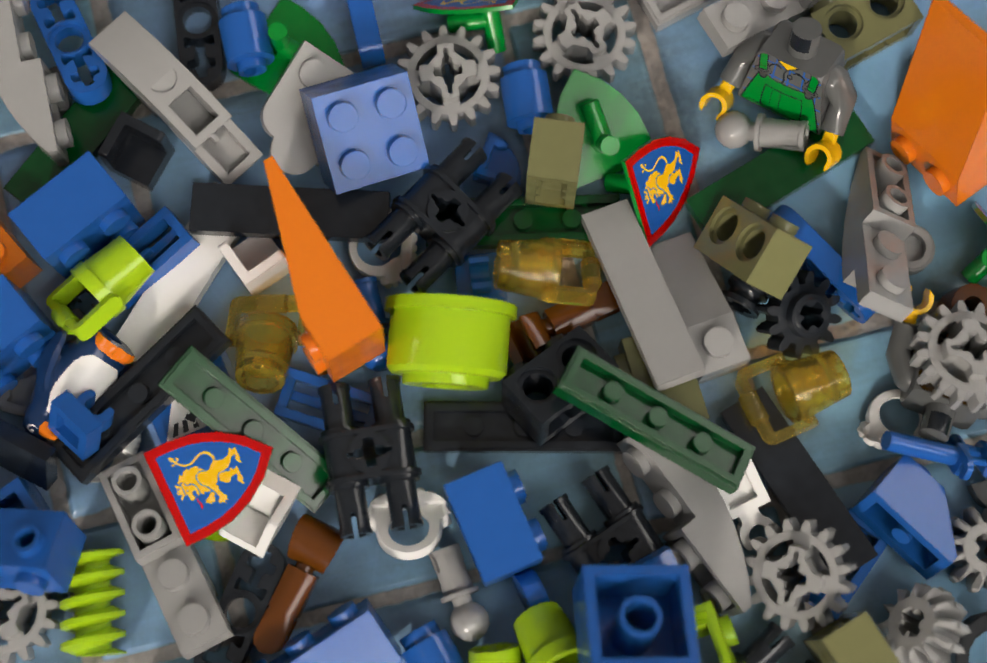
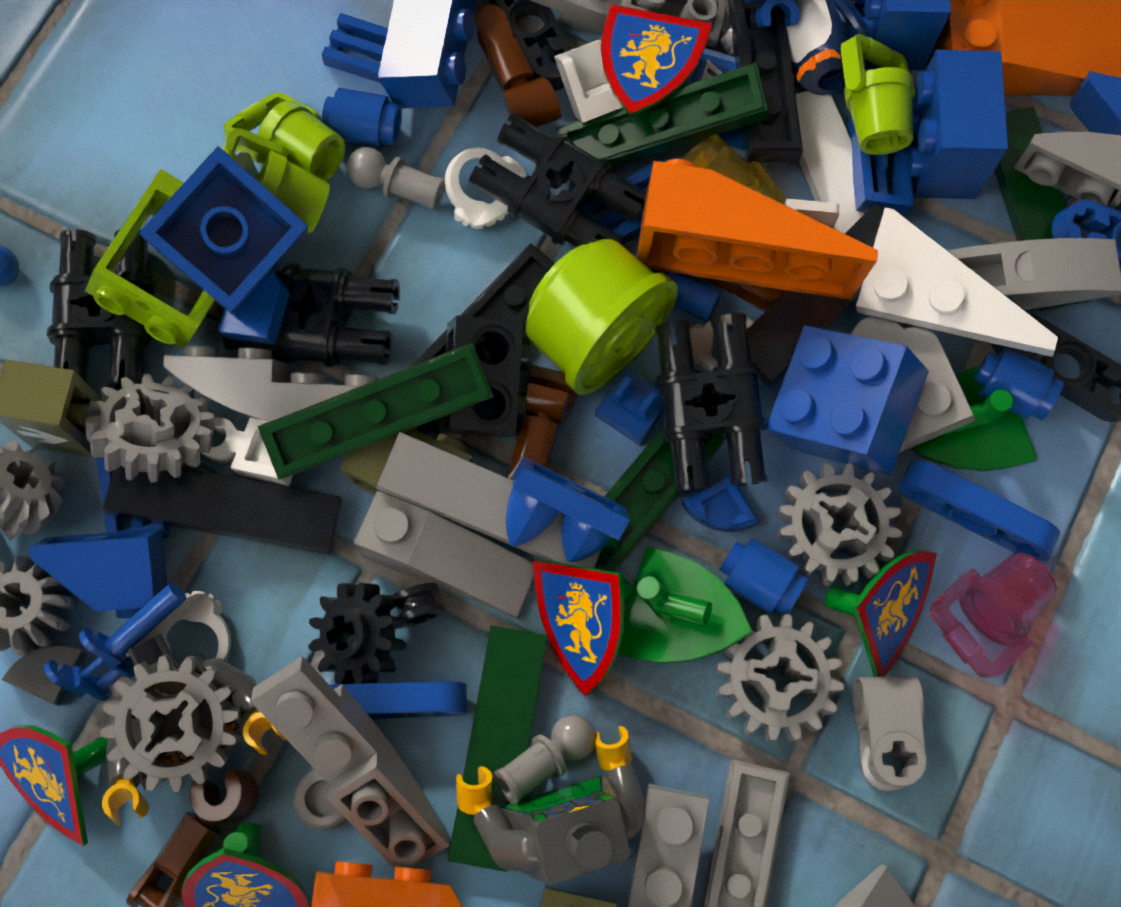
camera: 130 degrees right, 5 degrees down
black panel [98,111,175,192] -> none
blue brick [443,460,548,588] -> none
clear yellow piece [493,237,602,306] -> none
blue tile [512,568,550,610] -> none
olive brick [525,113,585,209] -> none
olive brick [694,195,812,300] -> none
clear yellow piece [735,350,852,445] -> none
none -> blue tile [506,456,630,563]
none -> white wing [856,208,1058,357]

